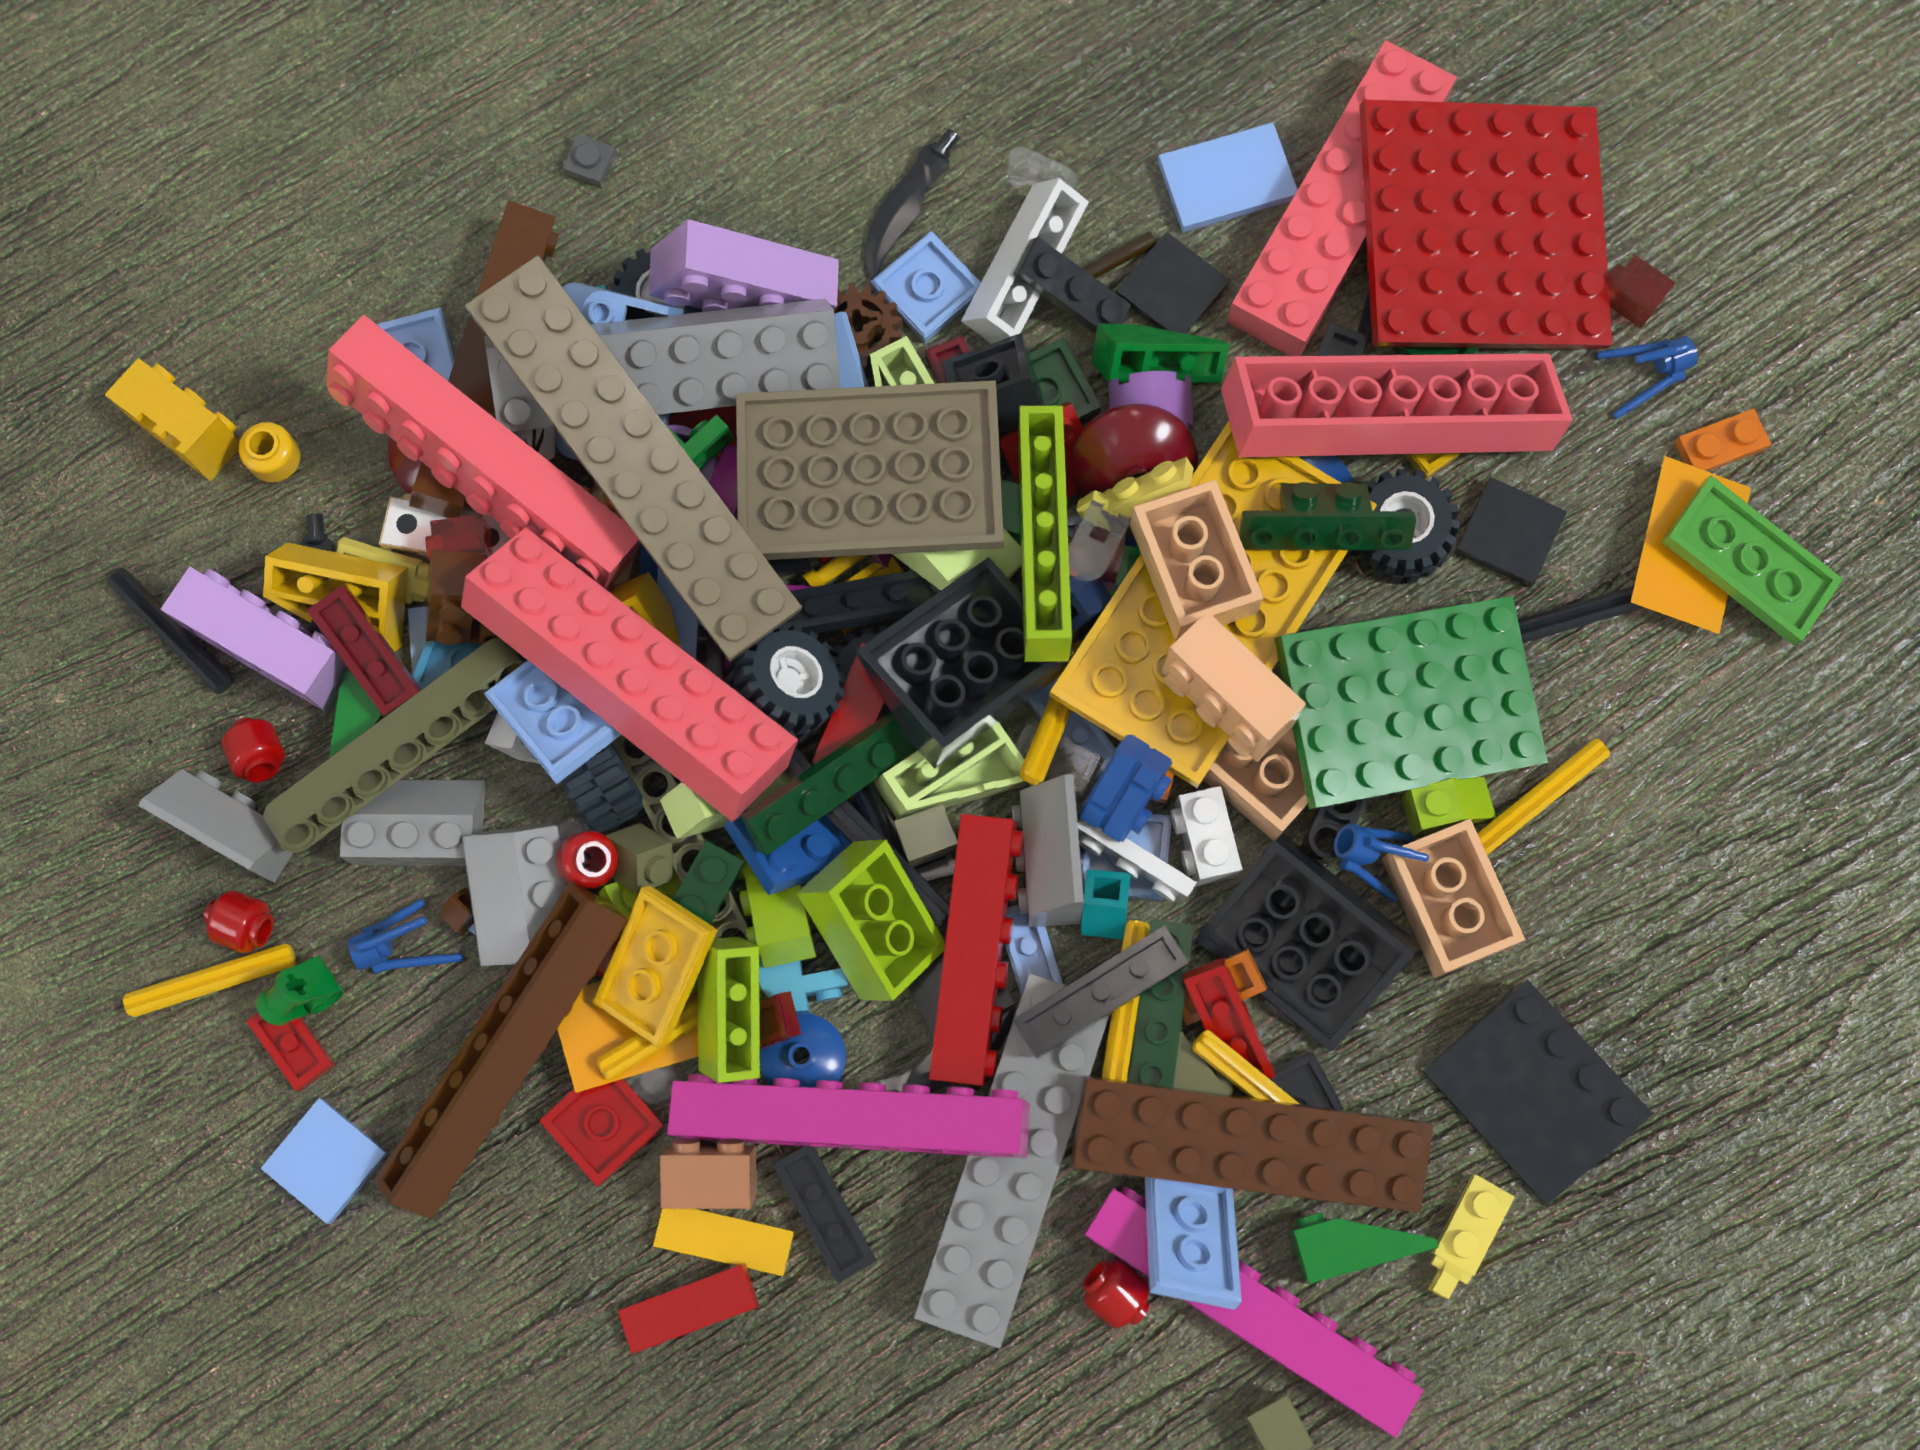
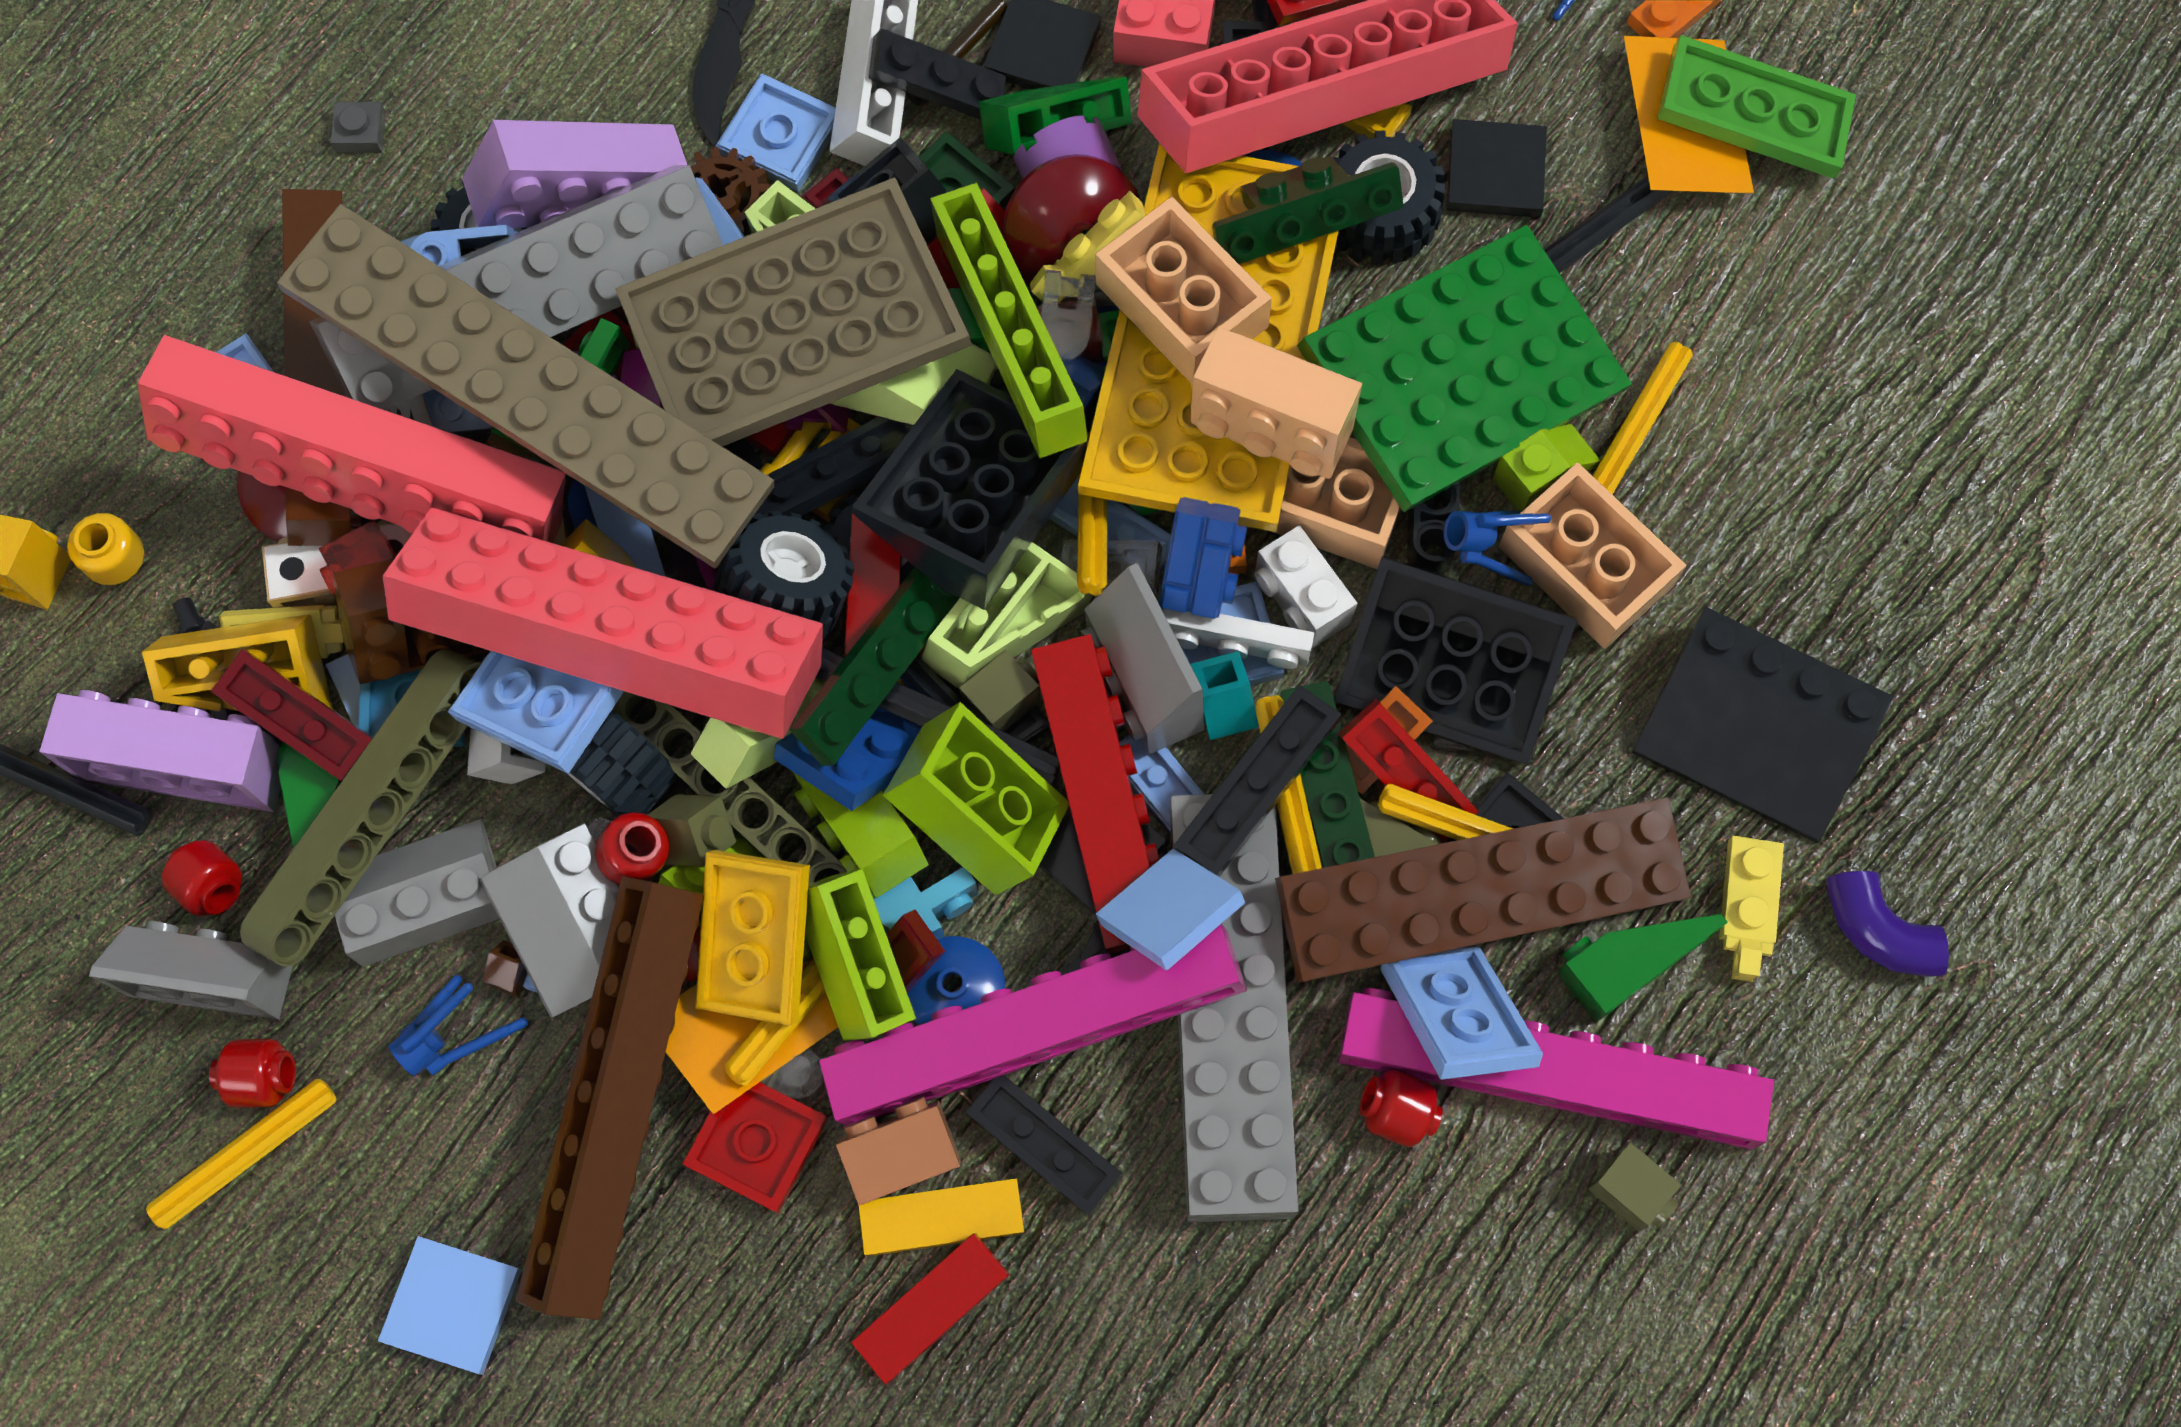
camera: 20 degrees left, 5 degrees down
red plate [246,1012,336,1092] -> none
green piece [255,956,345,1026] -> none
dark green plate [672,840,746,925] -> none
none -> light blue tile [1096,848,1245,971]
none -> dark purple cylinder [1826,871,1949,977]

